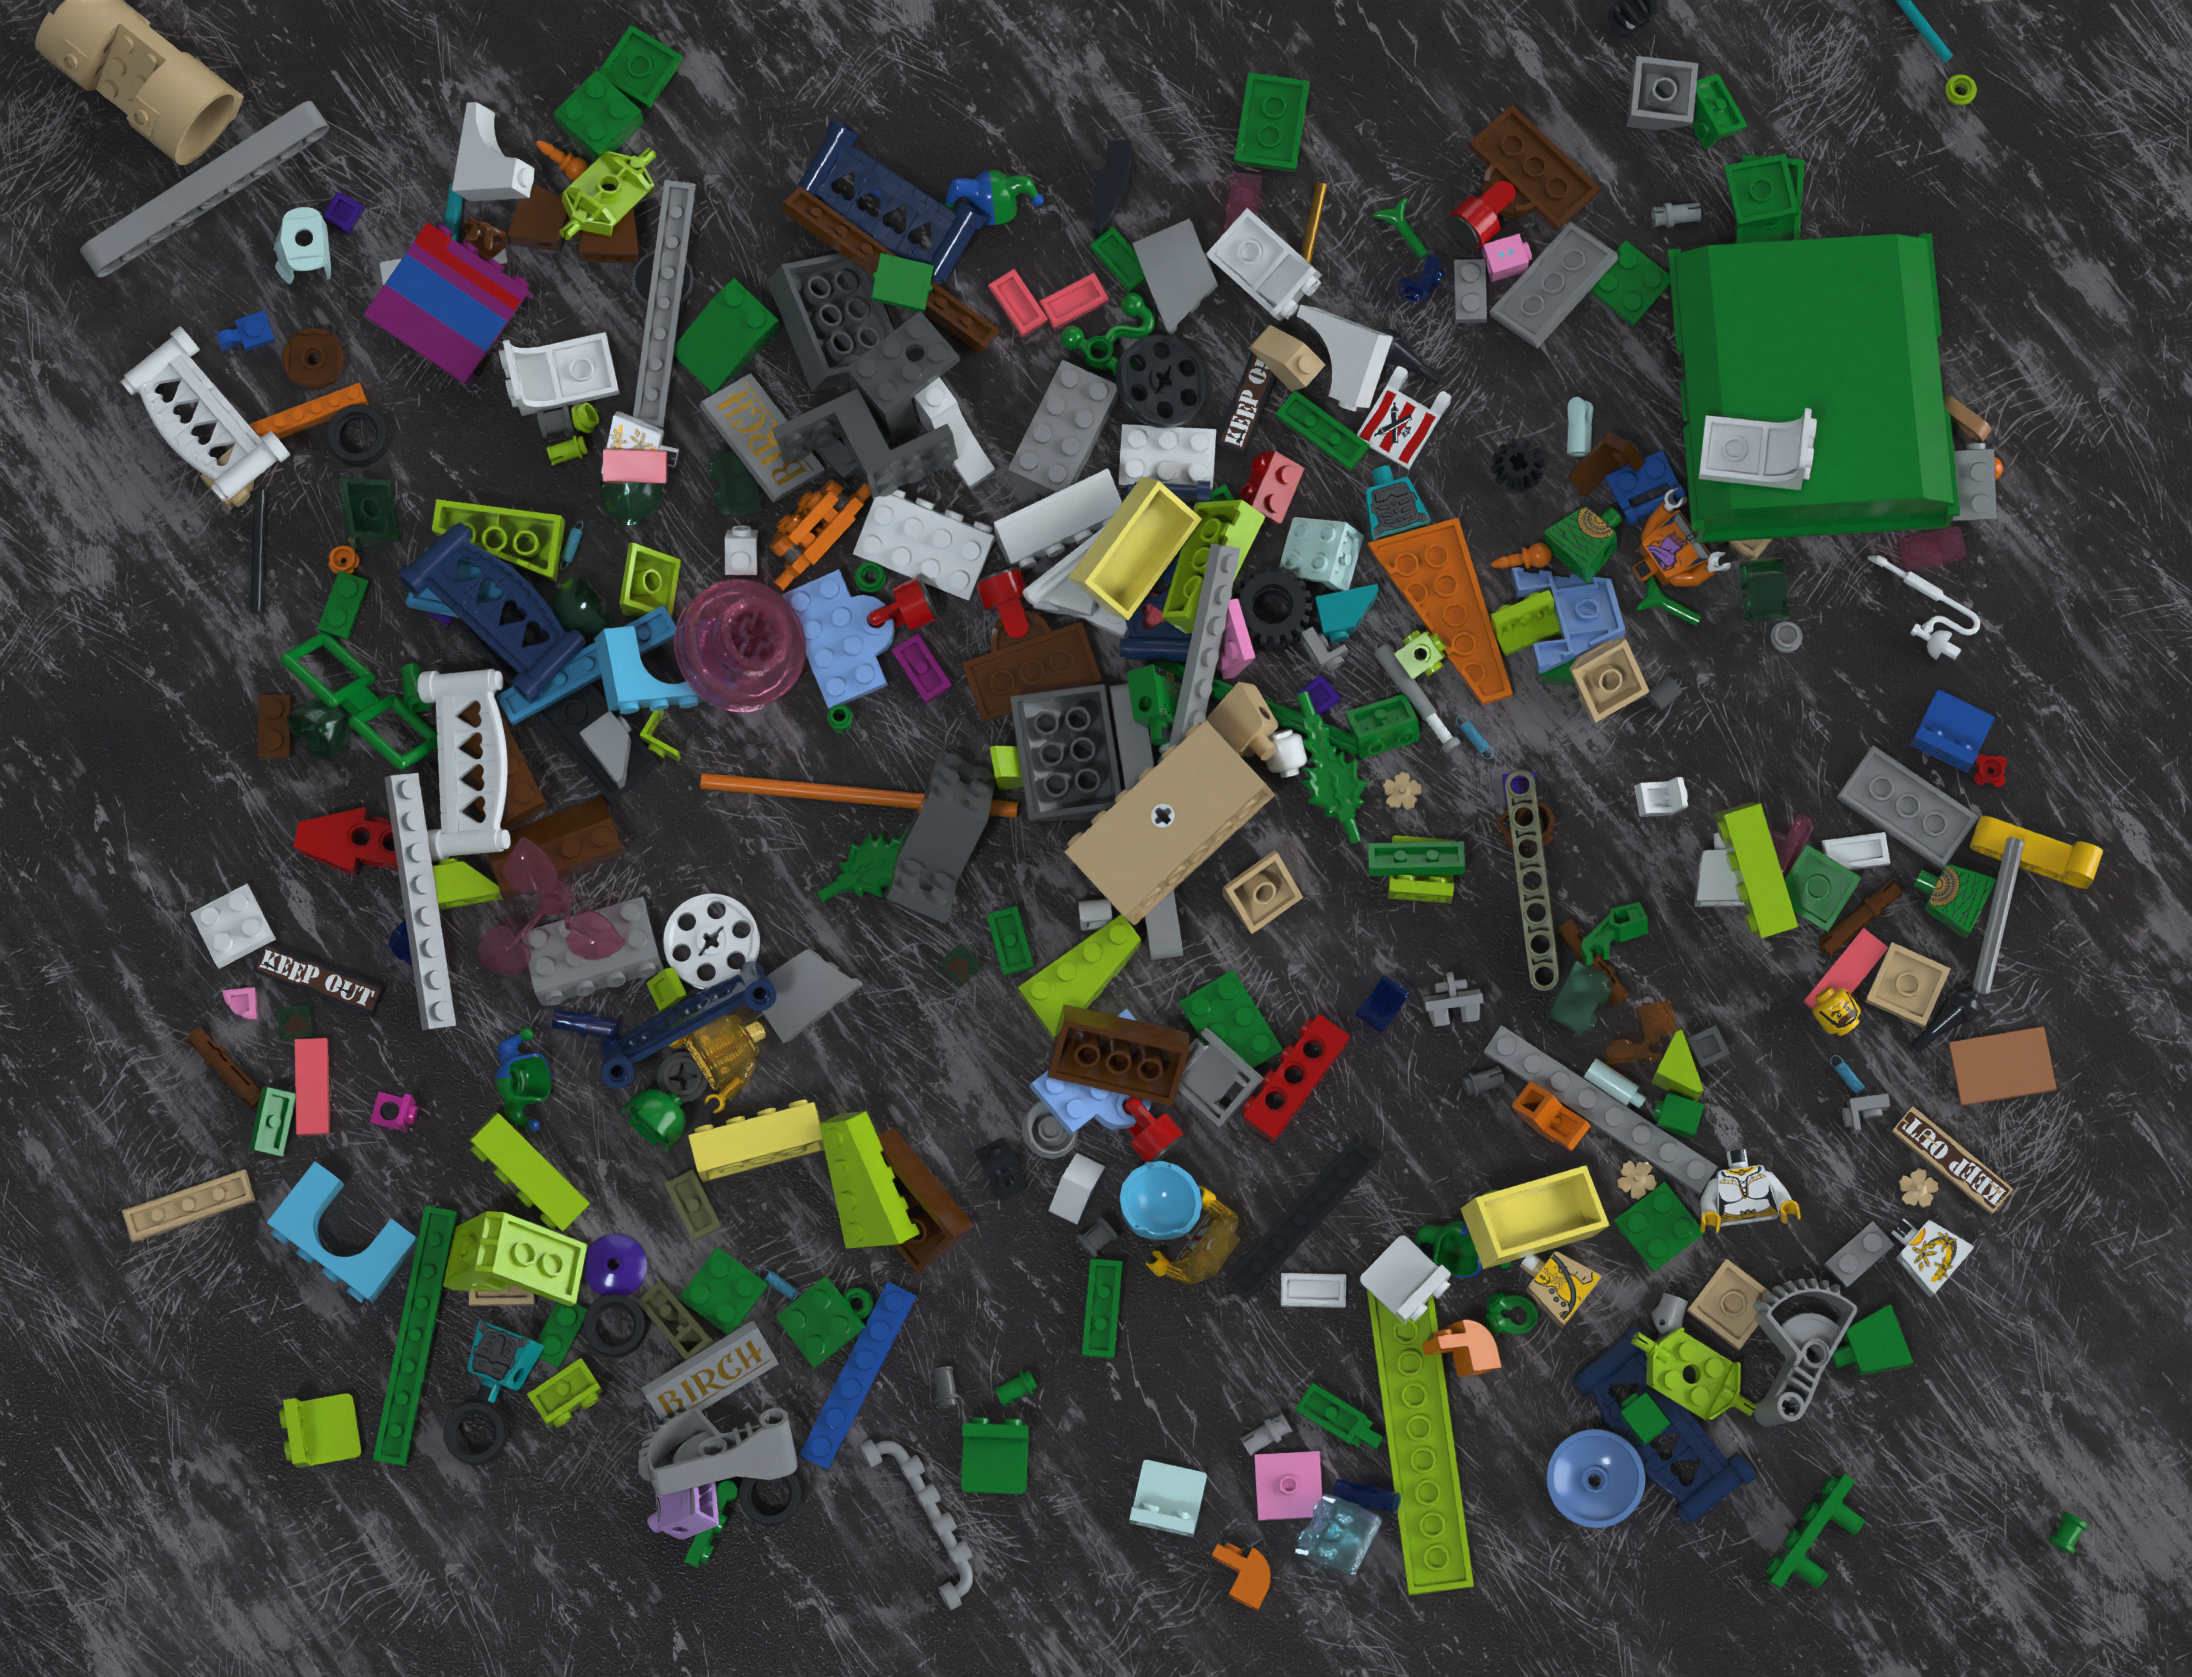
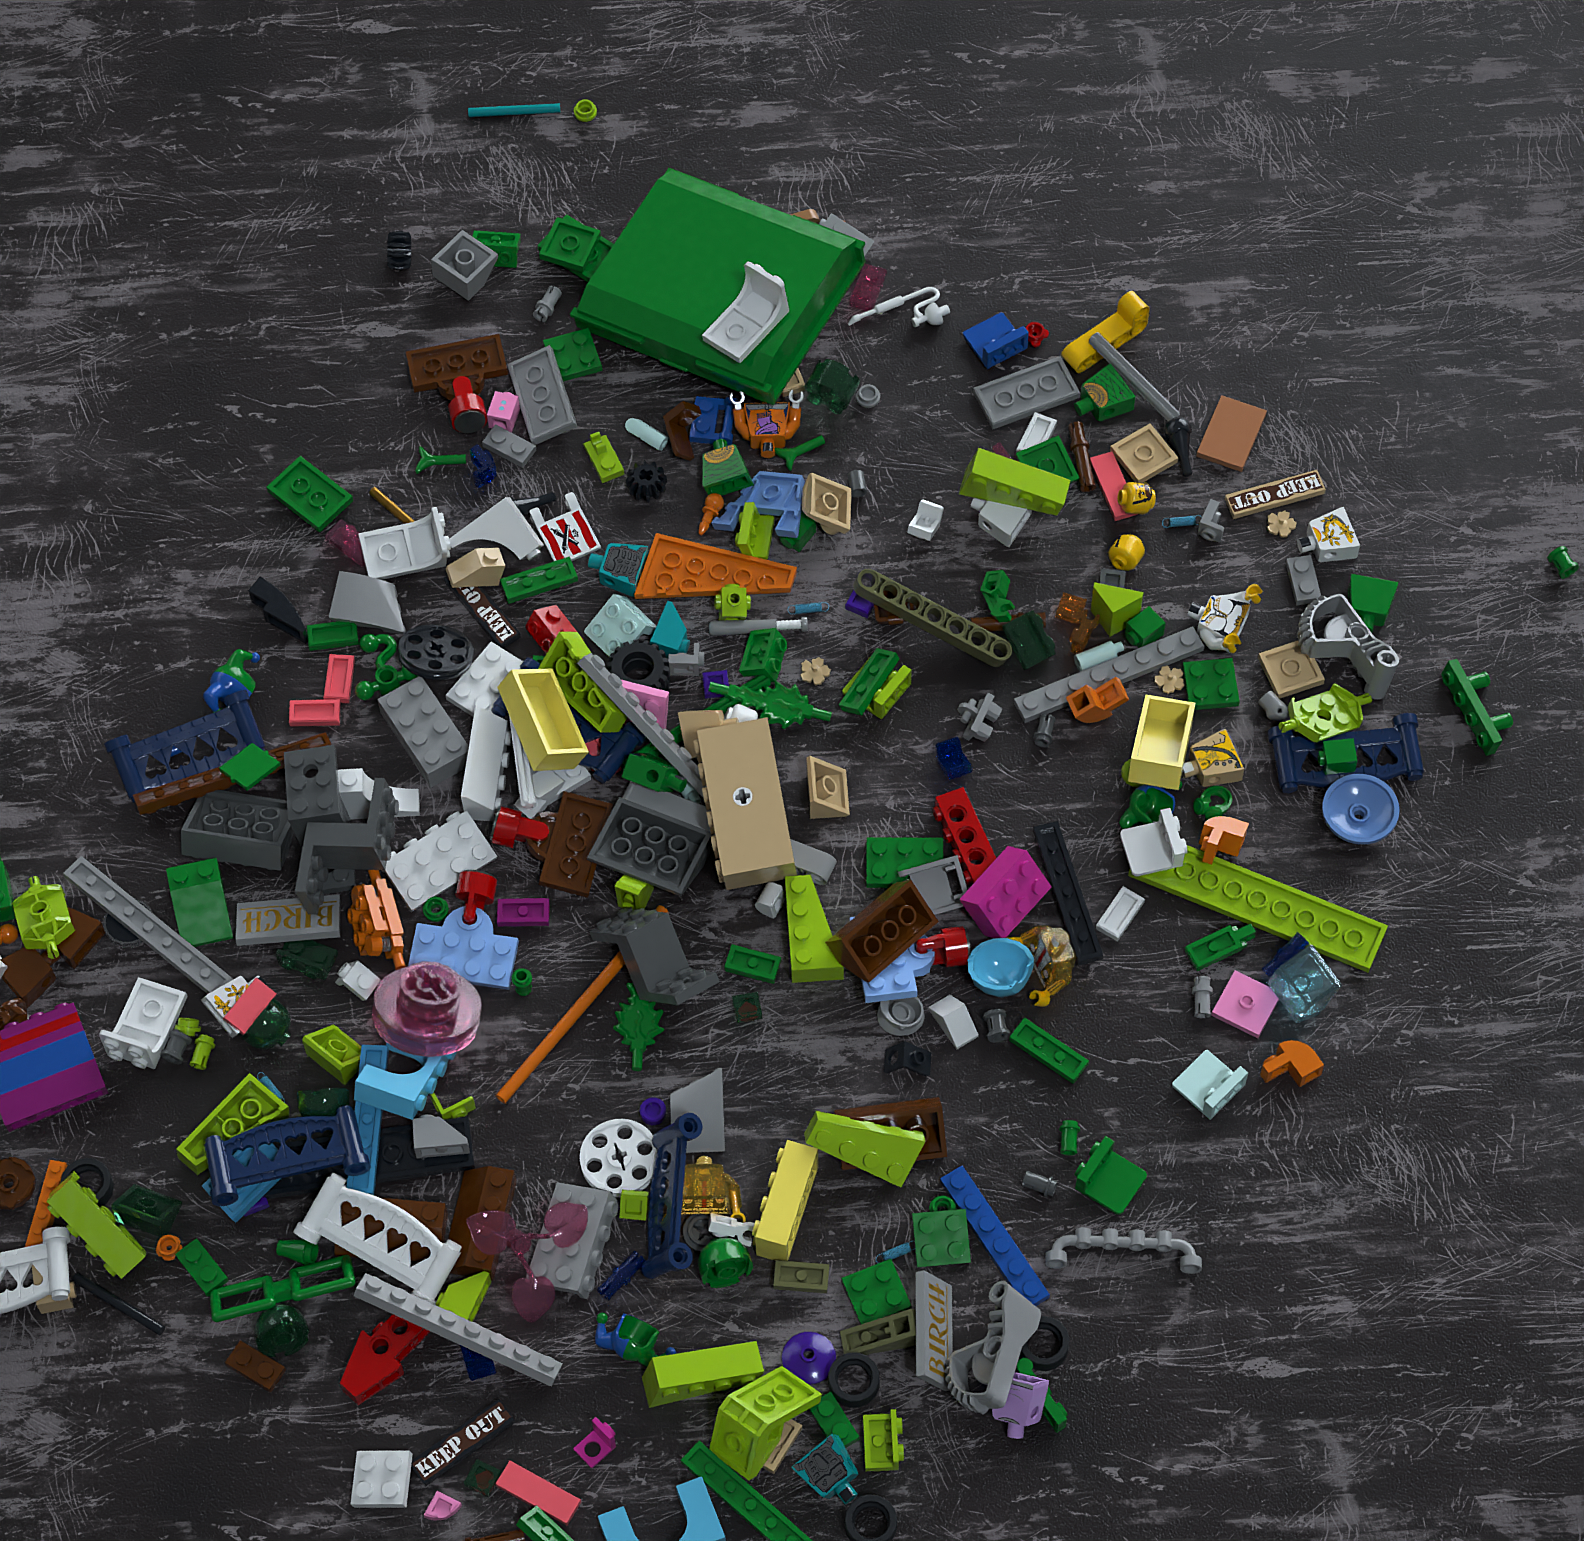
camera: 60 degrees left, 15 degrees down
none -> lime wedge [46,1171,147,1279]
none -> lime plate [583,431,624,483]
none -> dark purple tile [640,1098,666,1125]
none -> white plate [708,1213,755,1246]
none -> dark pink brick [959,846,1052,938]
none -> yellow head [1108,534,1145,571]

